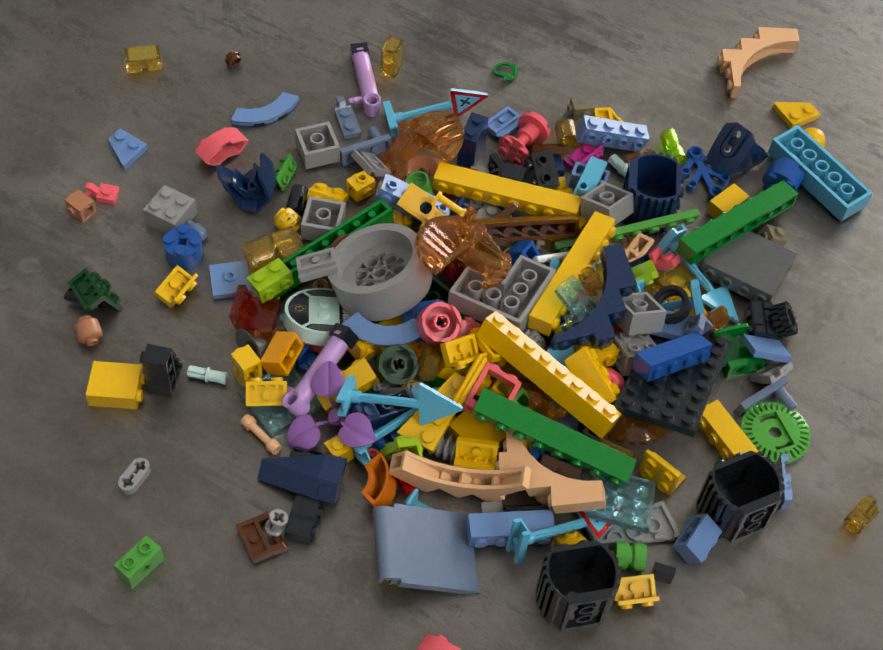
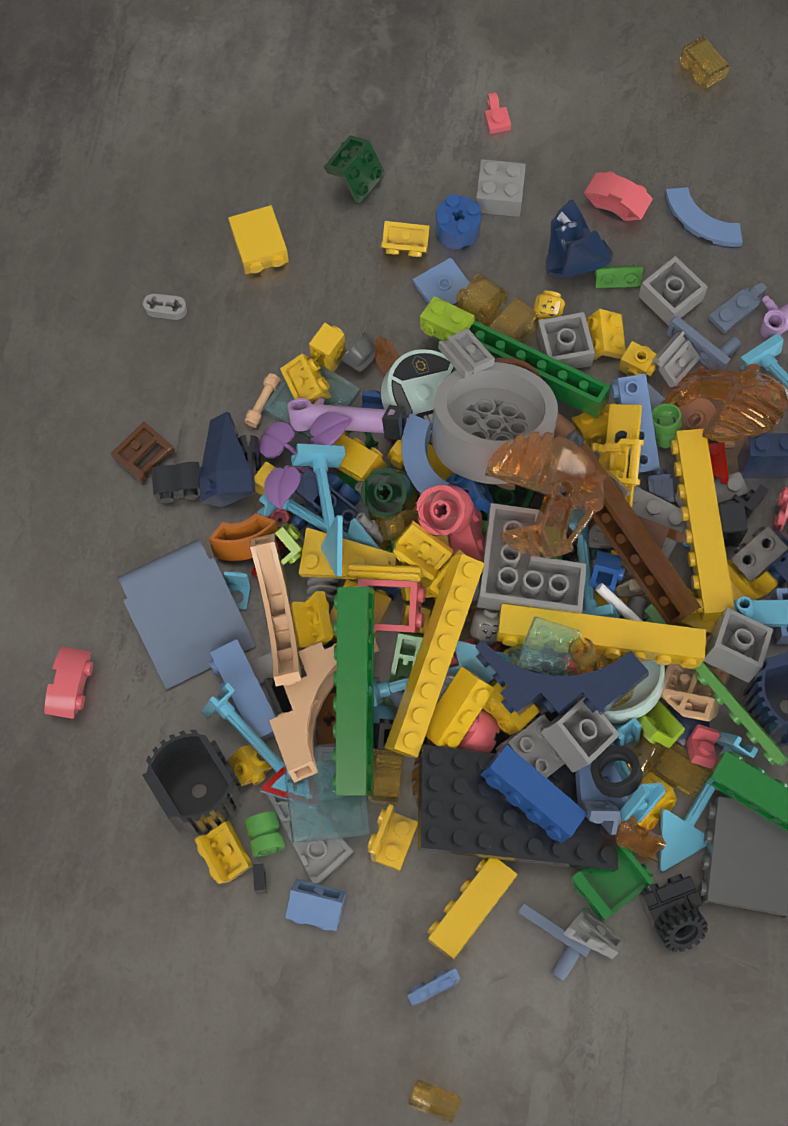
camera: 75 degrees right, 15 degrees up
nougat brick [65,189,97,223] -> none
nougat head [73,315,103,346] -> none
medium blue wing [108,128,148,170] -> none
bright green brick [114,535,165,589] -> none
black wedge [140,344,183,398] -> none
sand blue cylinder [185,220,207,241] -> none
light aqua axle [187,365,228,385] -> none
reddish brown plate [225,51,242,67] -> none
clear red bracket [229,285,281,331] -> none
light orange brick [261,331,304,376] -> none
light grey bush [265,509,288,537] -> none
black arm [285,184,308,218] -> none
clear orange hinge [528,389,568,423] -> none
black piece [696,451,785,543] -> none
bright green piece [740,402,811,464] -> none
medium blue tile [742,334,792,363] -> none

